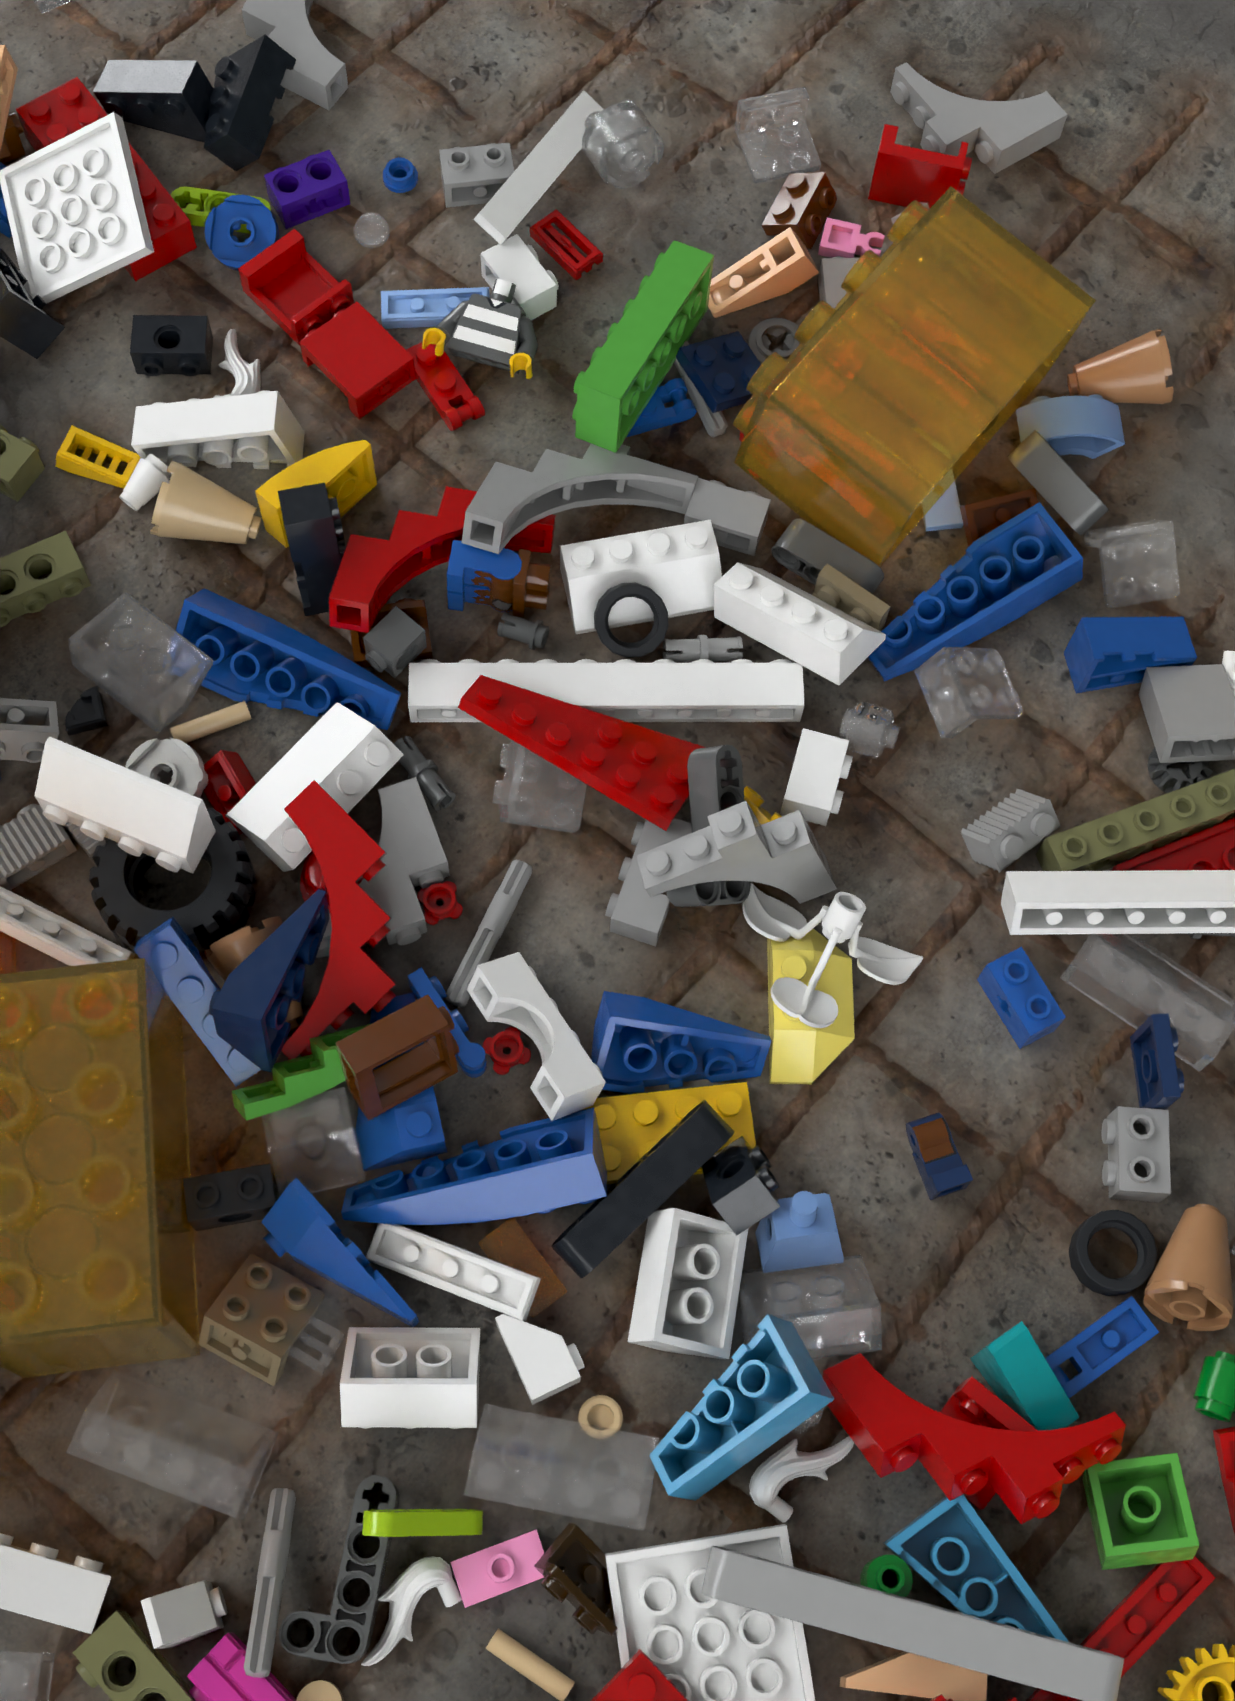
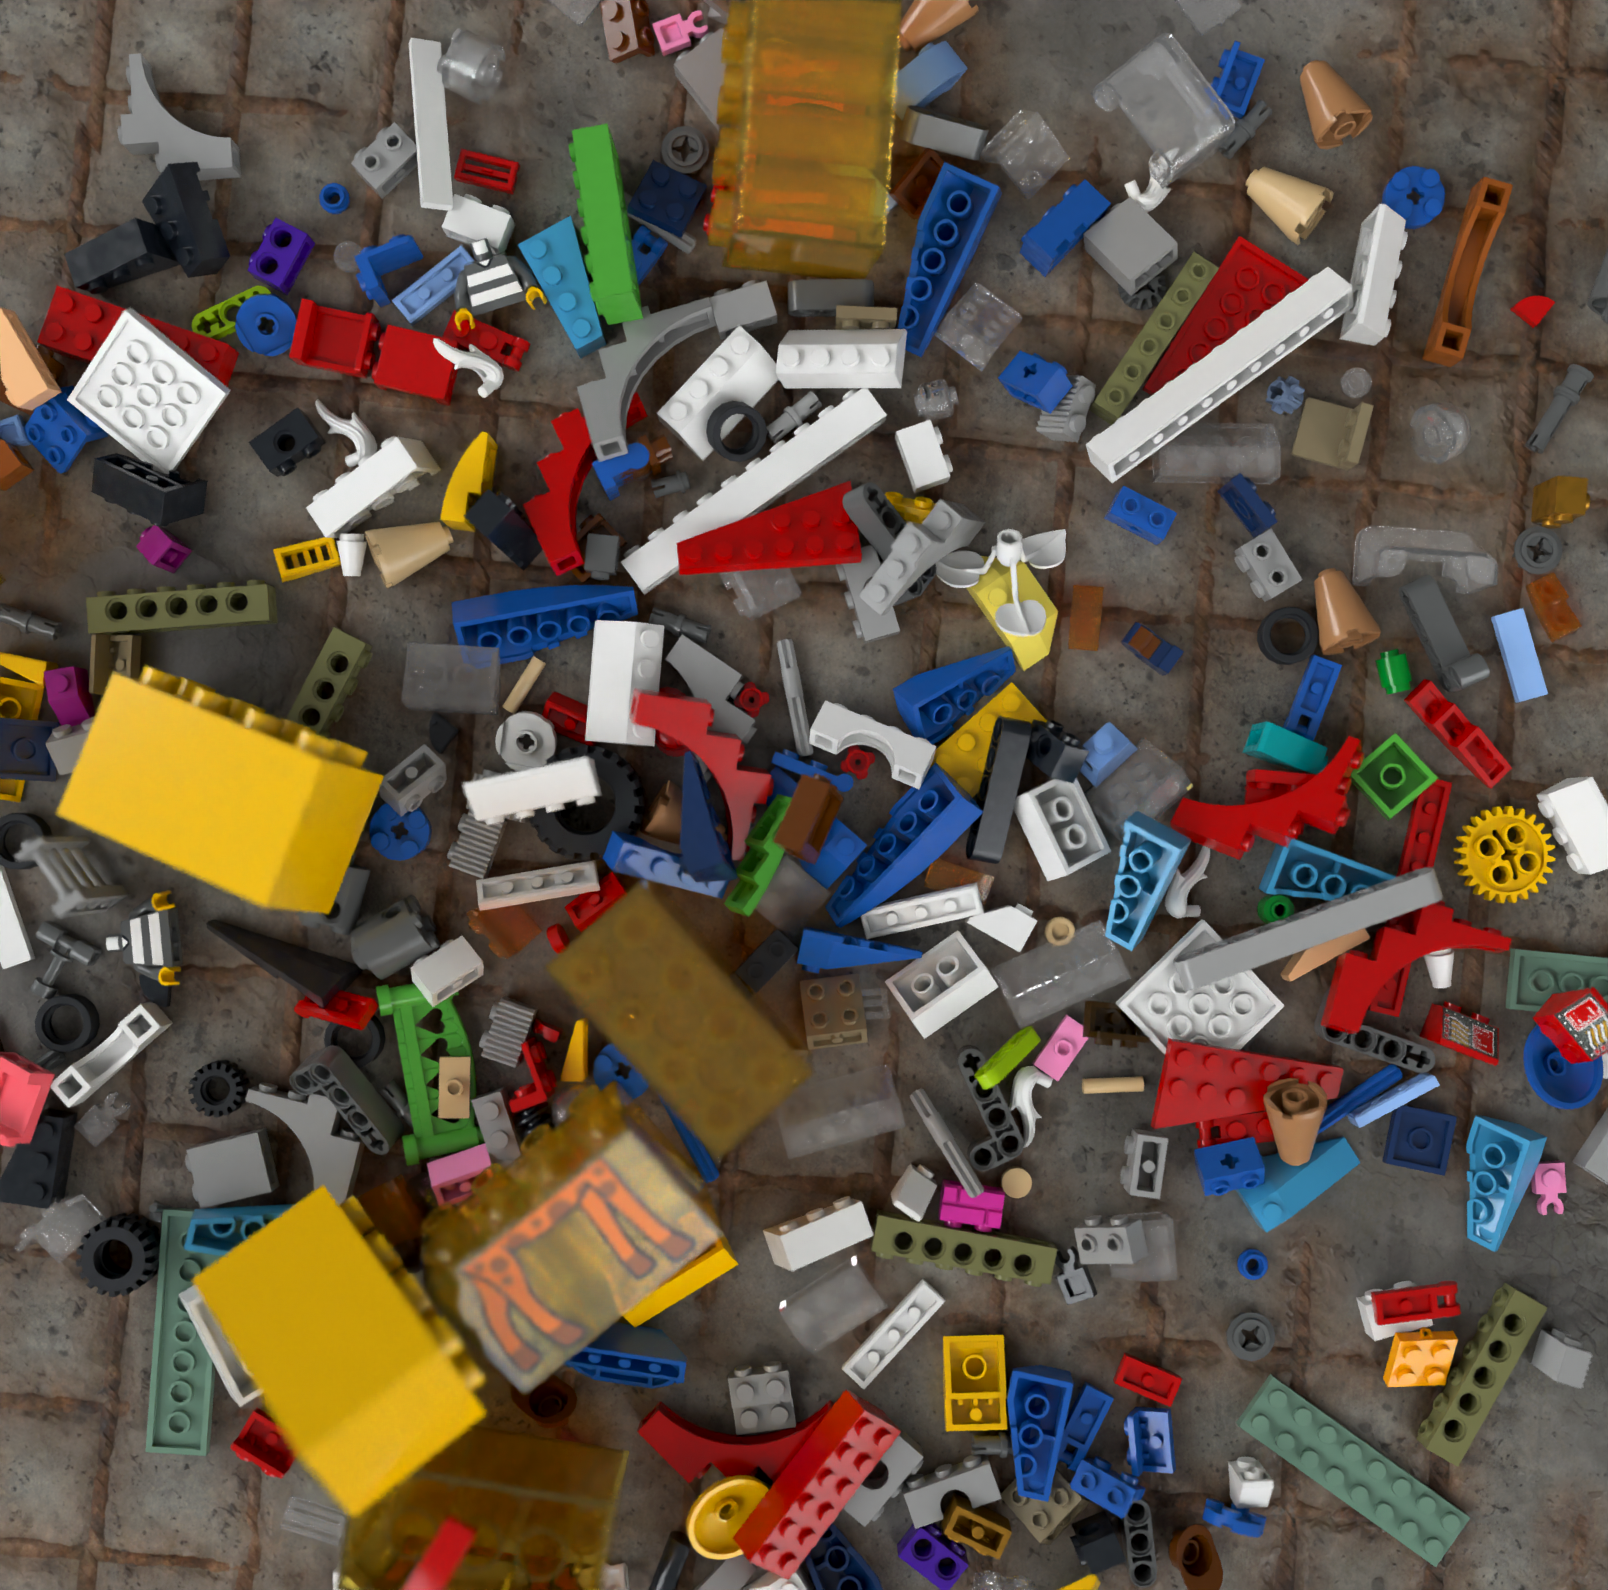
camera: 35 degrees left, 20 degrees up
light nougat slope [708,227,819,318] -> none
none -> blue bracket [354,234,423,308]
none -> white piece [433,338,504,398]
none -> dark azure wedge [518,216,606,359]
none -> blue brick [998,350,1073,414]
none -> clear orange slope [1068,585,1104,651]

